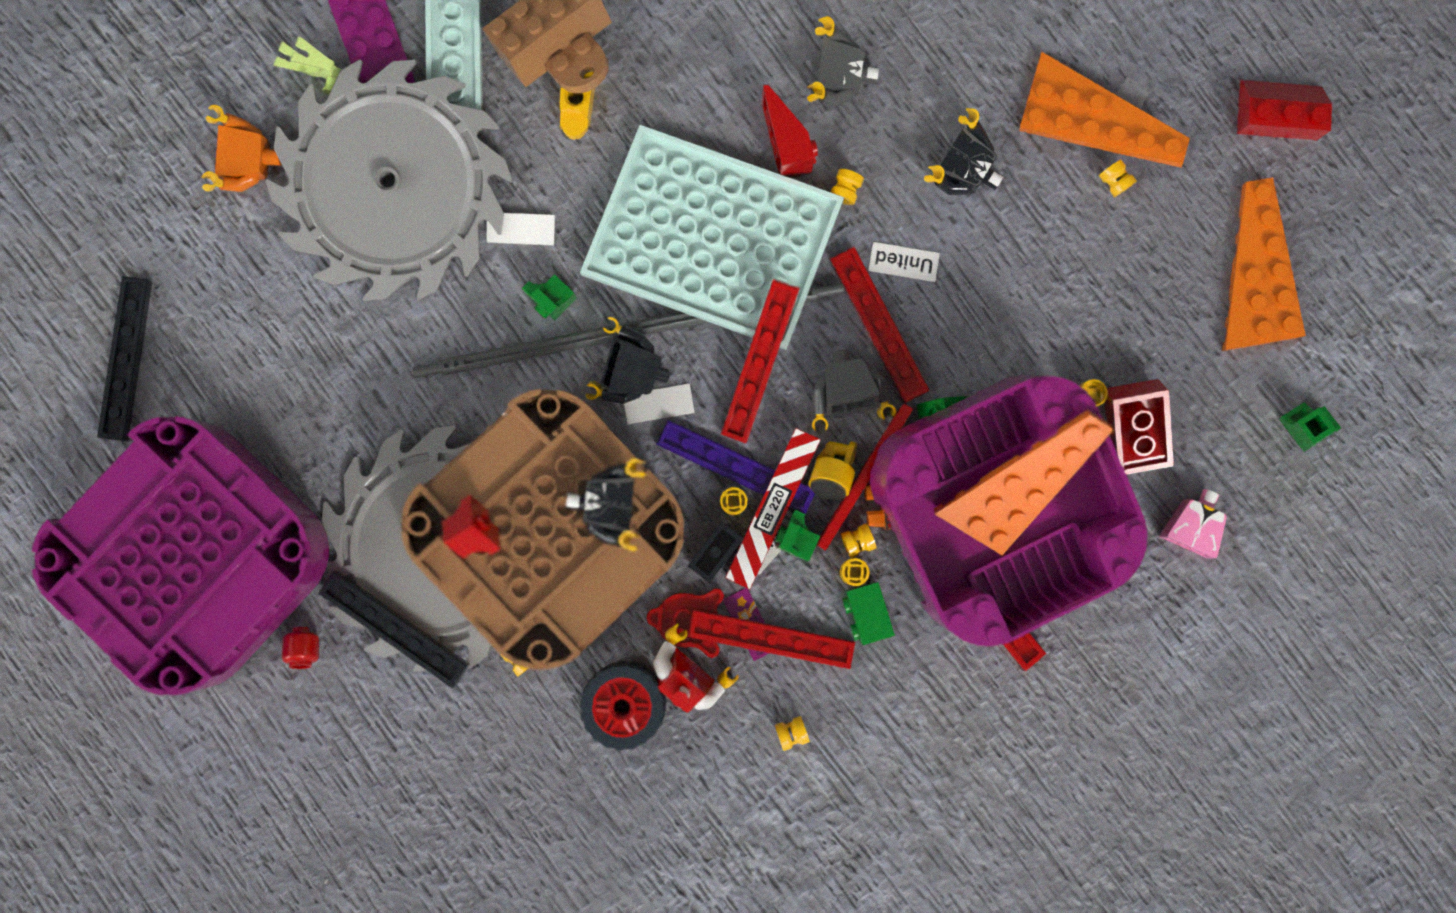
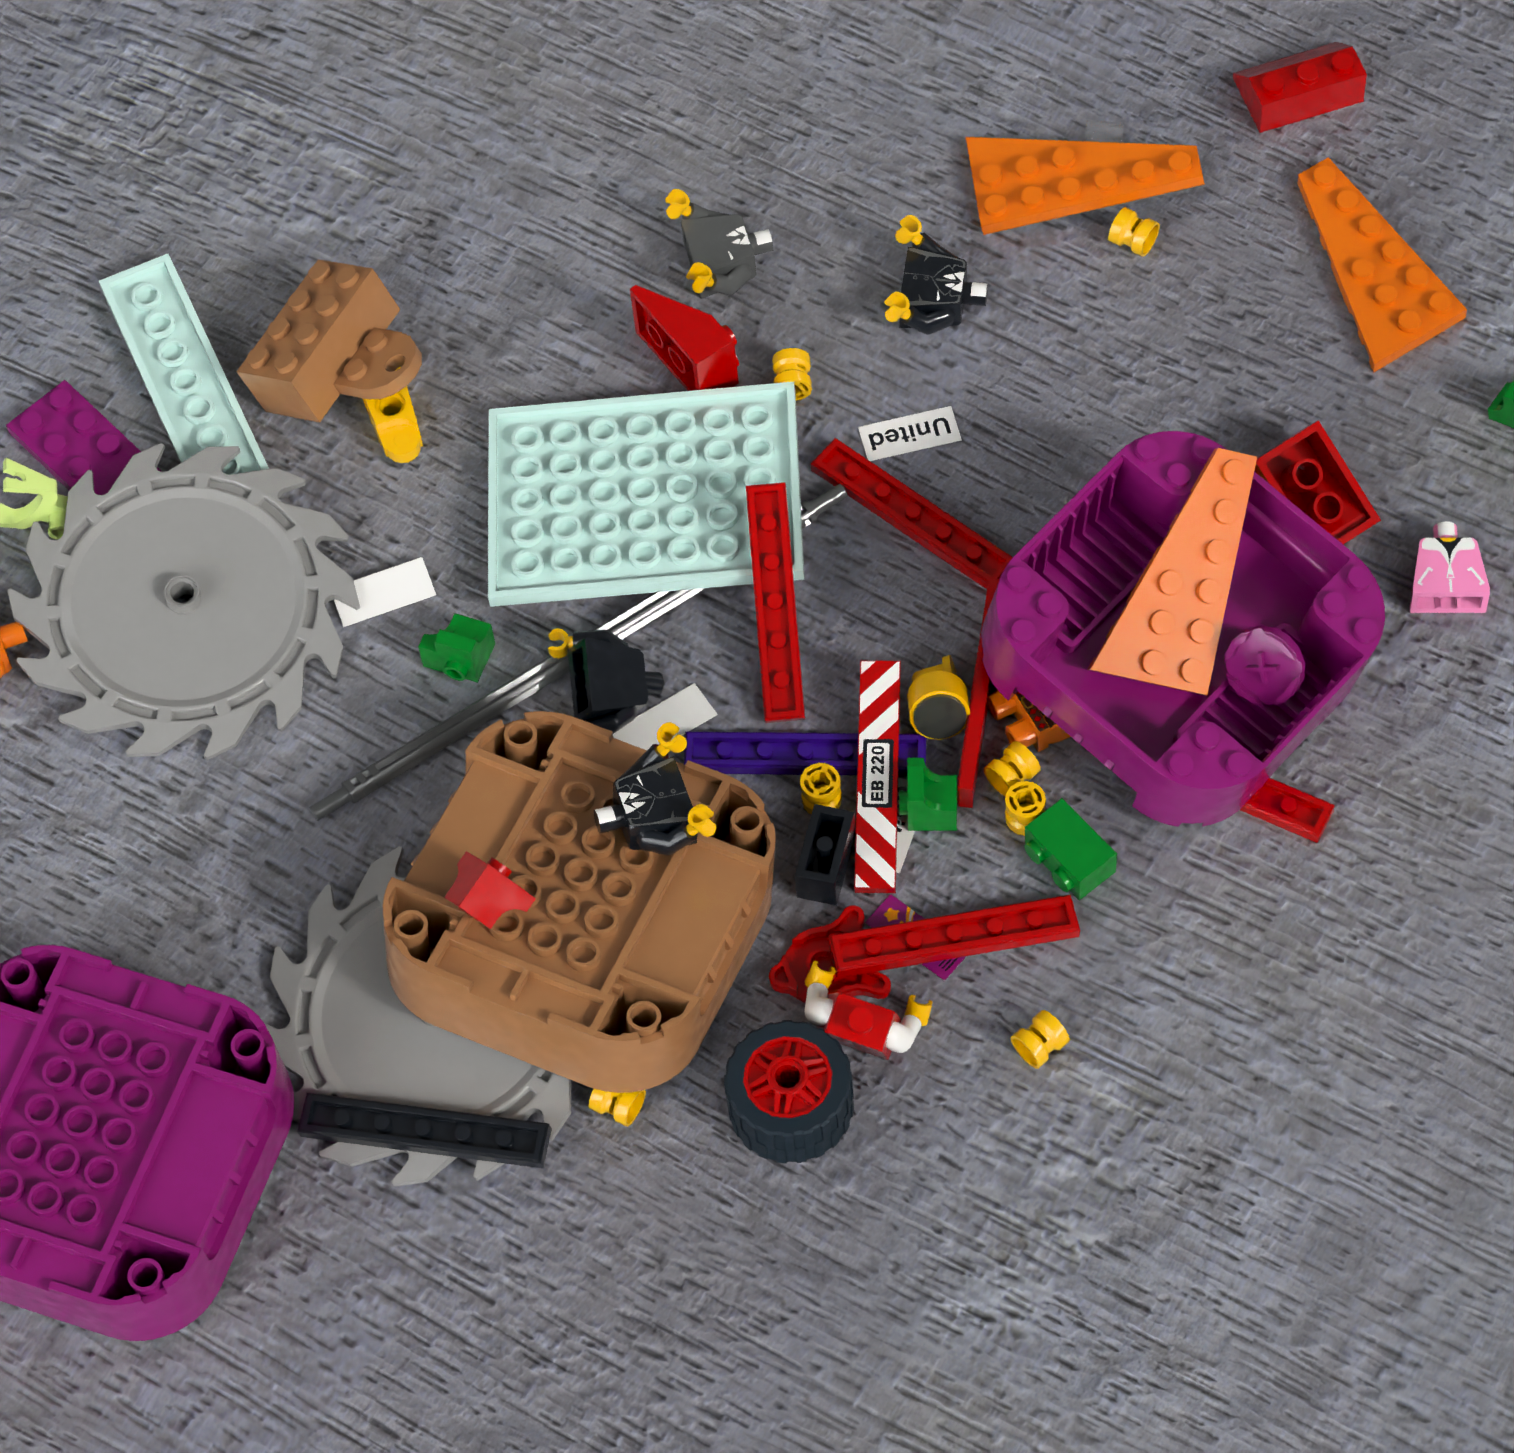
camera: 15 degrees left, 25 degrees down
red head [282,627,319,669] -> none
dark grey torso [812,350,896,431] -> none
none -> magenta tile [1224,625,1305,706]

